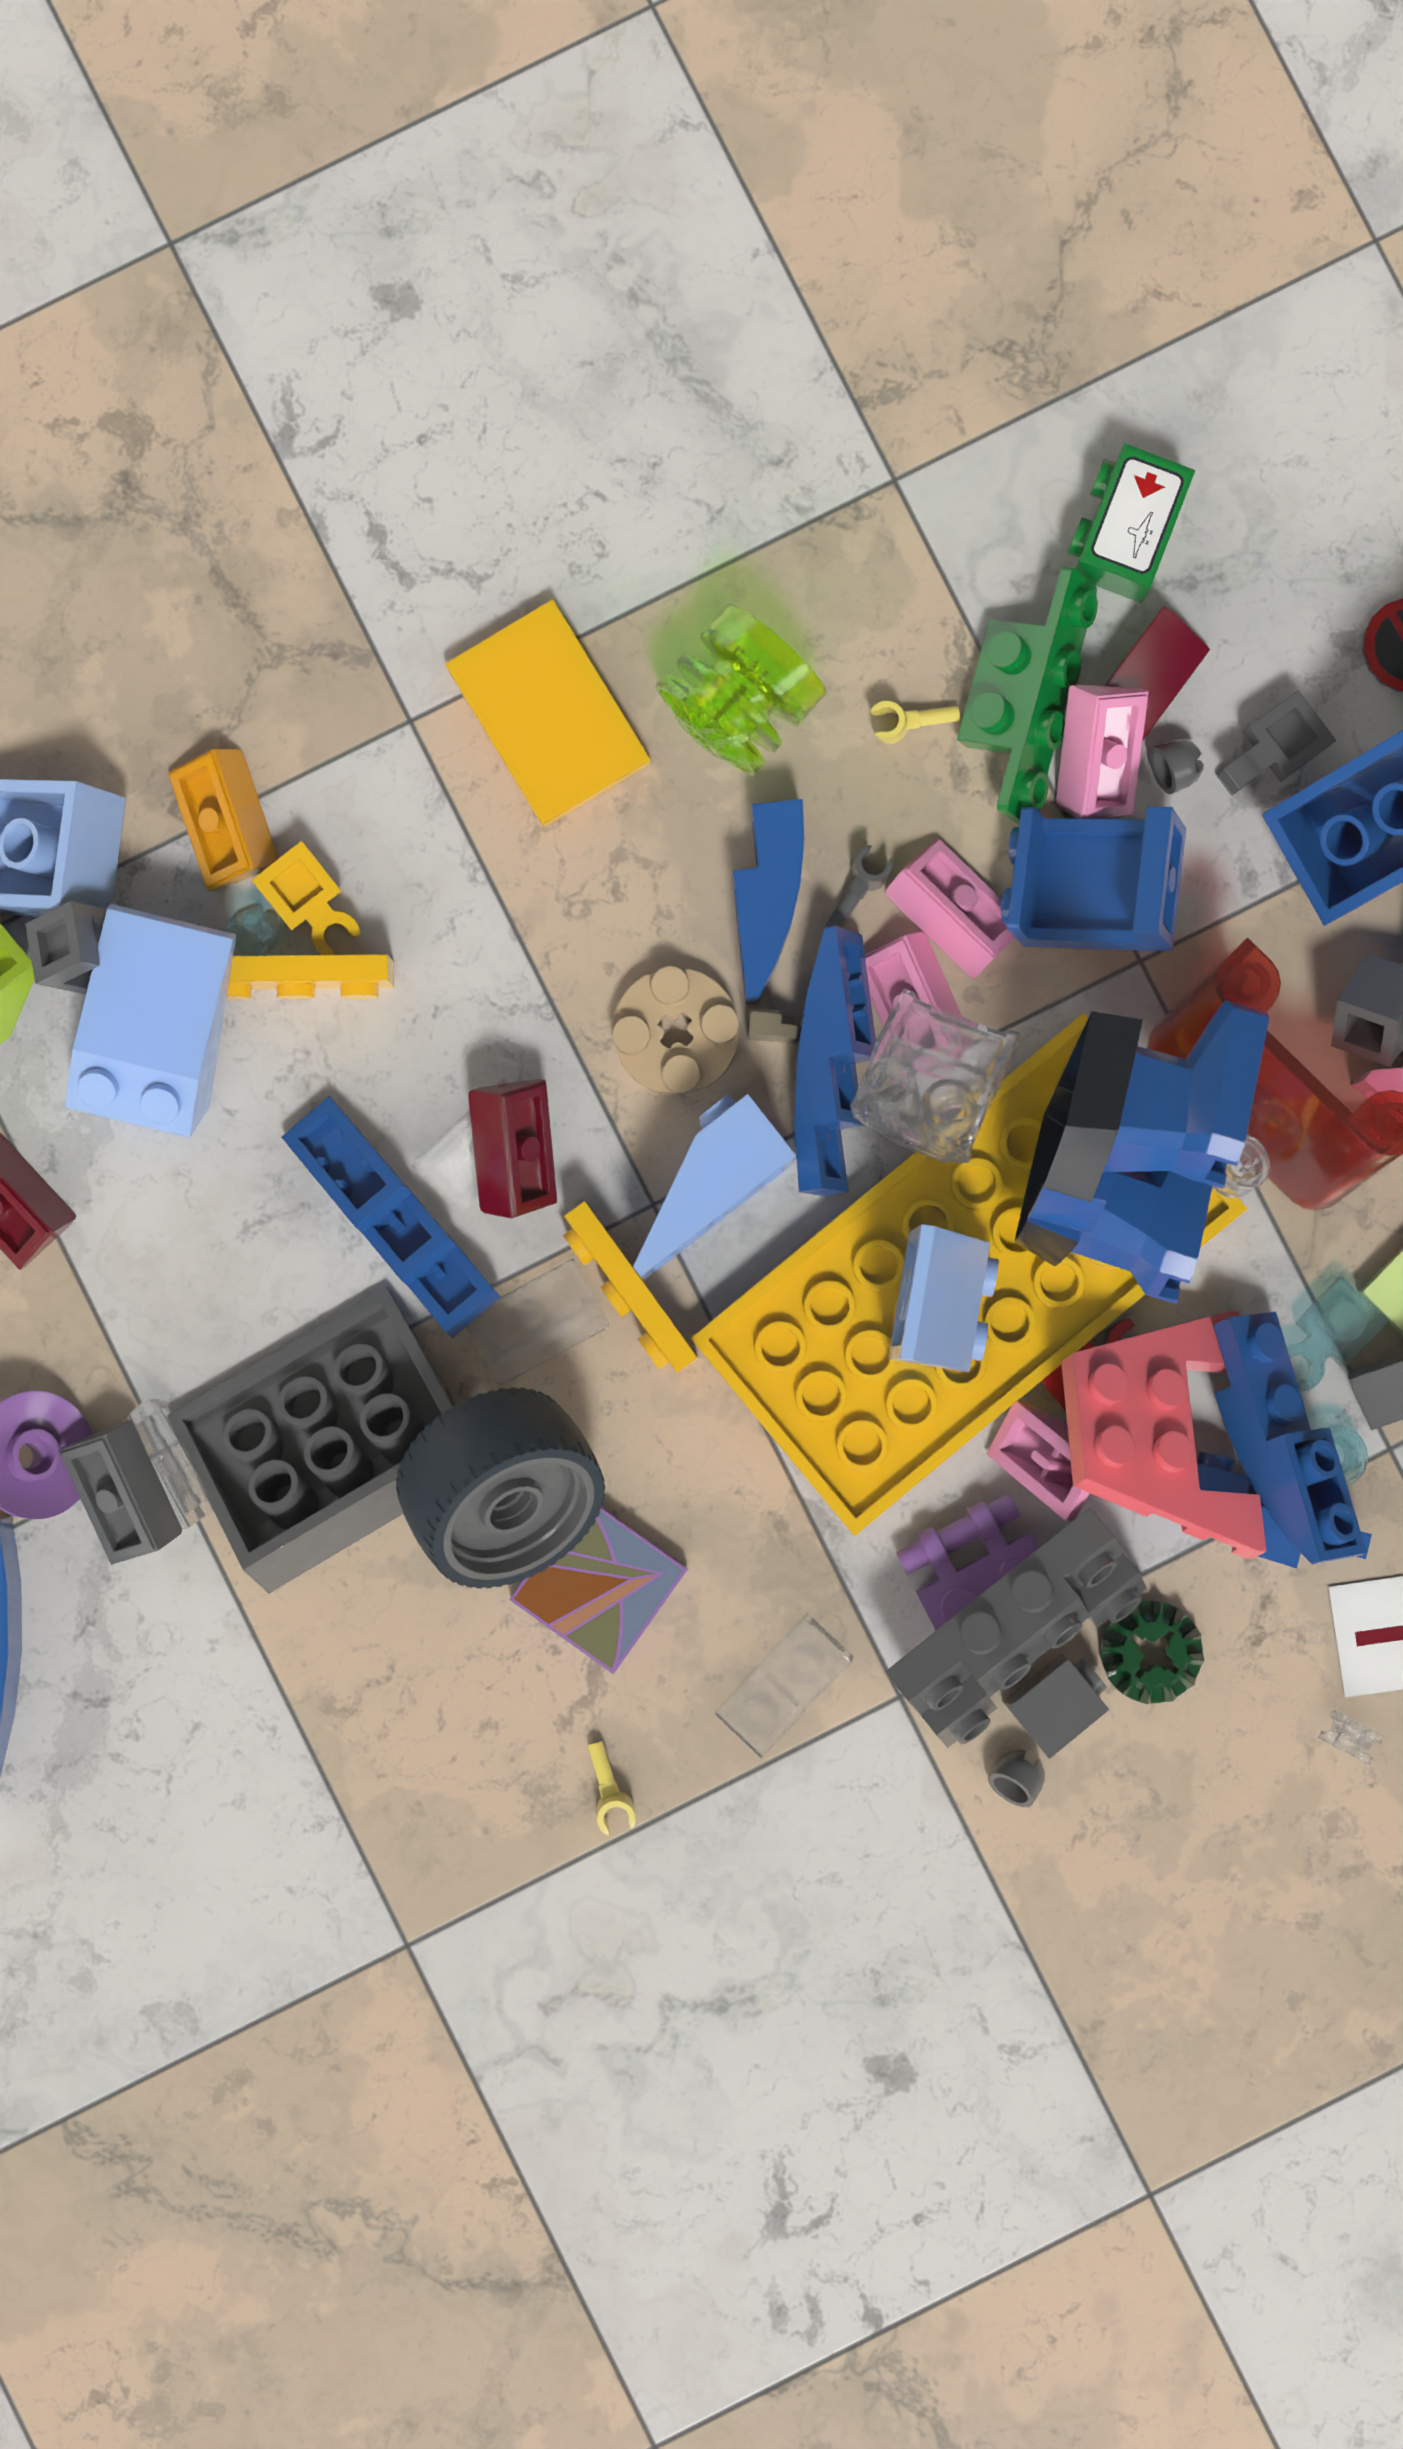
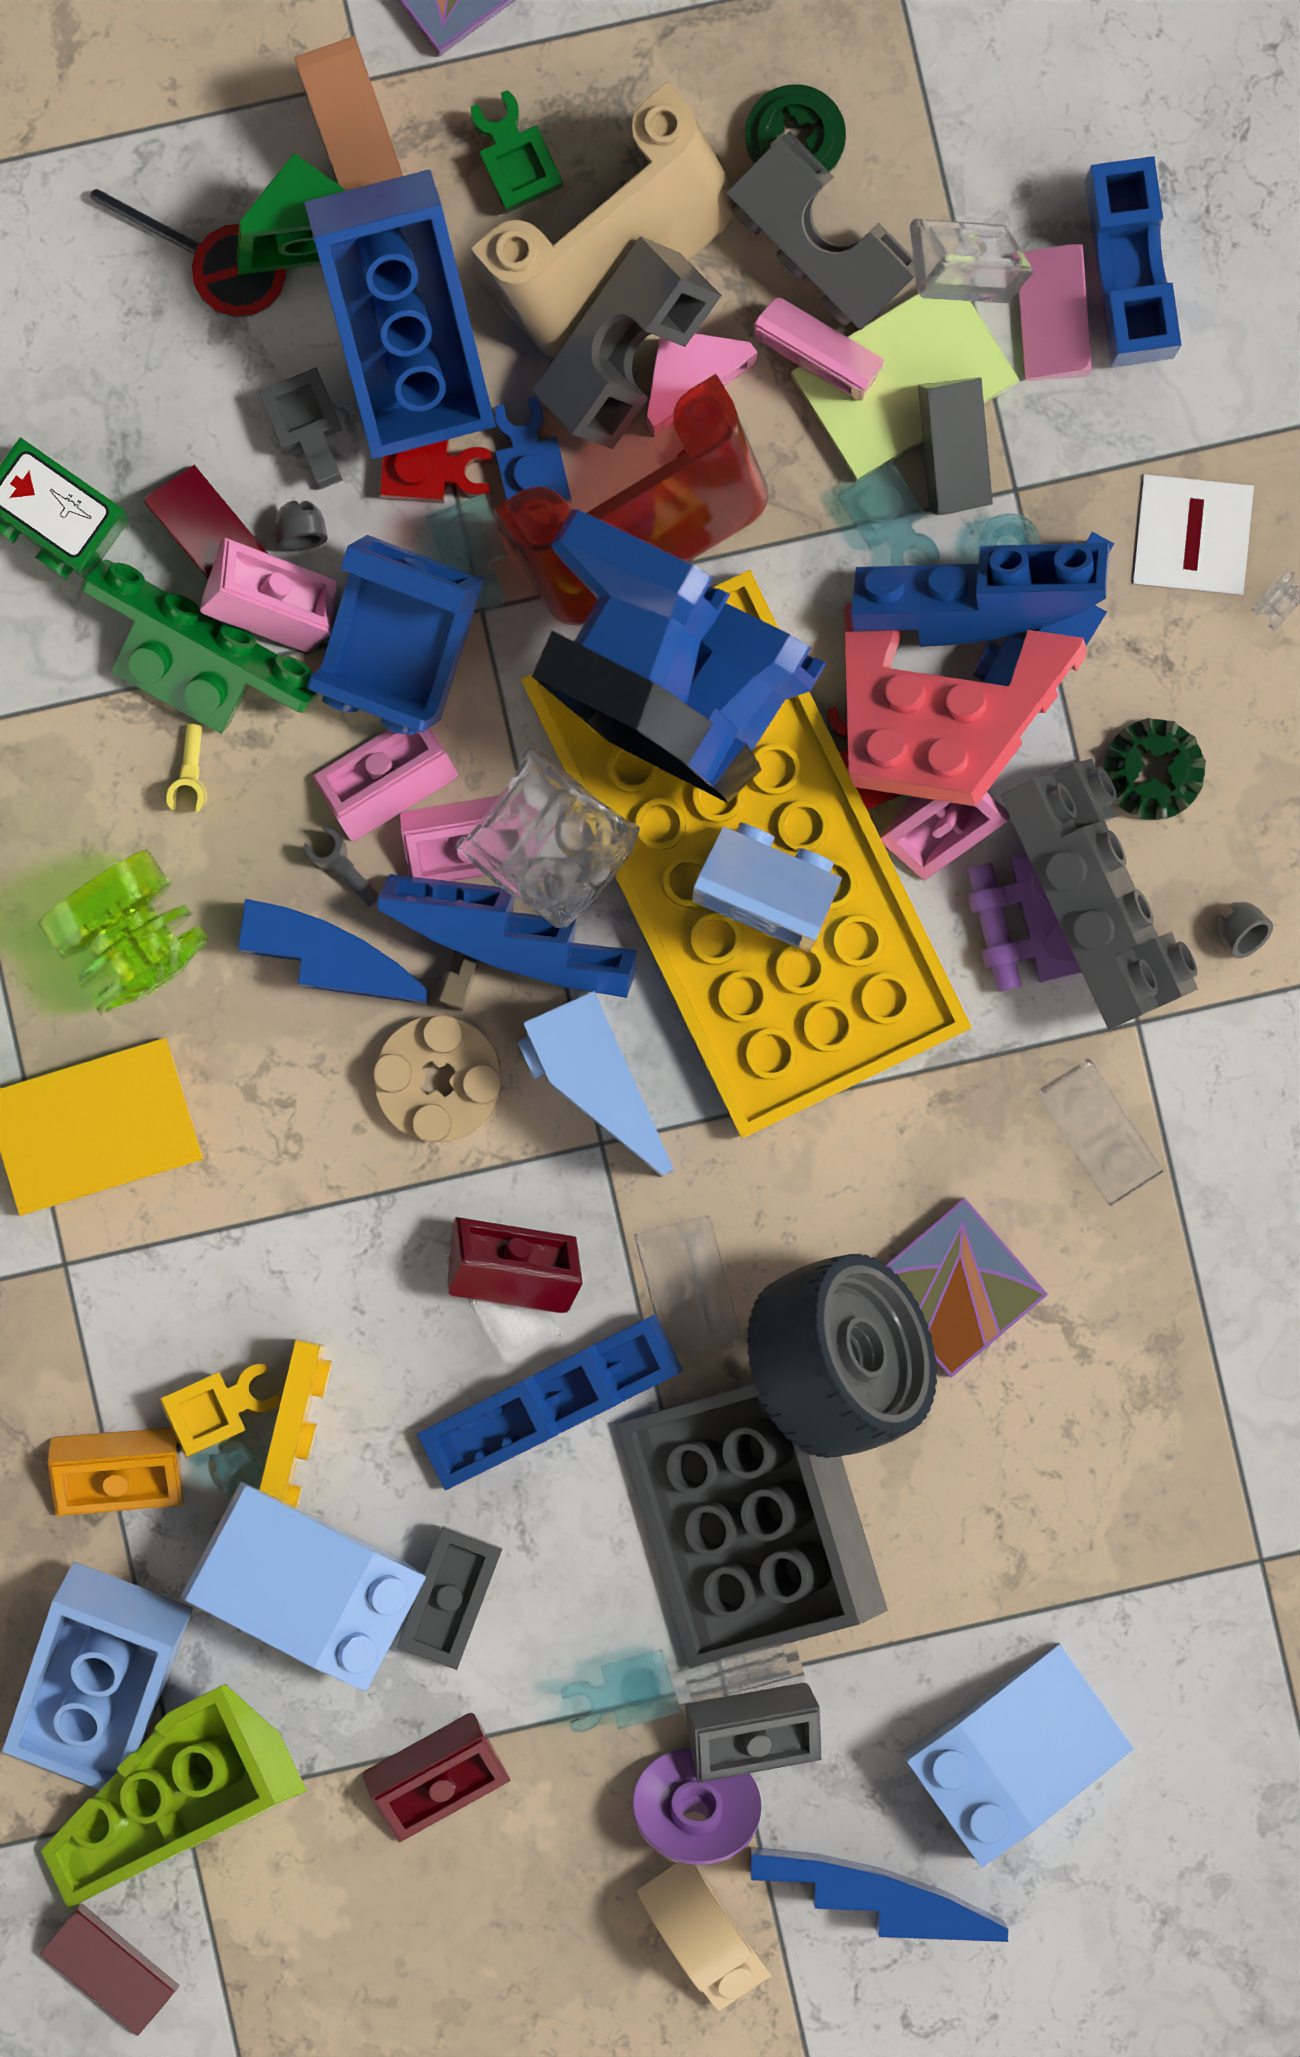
camera: 80 degrees left, 0 degrees up
dark grey panel [25,901,107,995] -> none
yellow plate [562,1201,698,1373] -> none
light yellow hand [587,1741,635,1836] -> none
dark grey brick [1002,1653,1110,1759] -> none
clear bush [1212,1135,1271,1199] -> none
none -> red plate [380,439,493,503]
none -> dark grey plate [397,1525,503,1670]
none -> clear light blue plate [425,494,508,614]
none -> blue plate [495,397,572,516]
none -> clear light blue plate [561,1648,680,1732]
none -> light blue slope [903,1643,1134,1868]

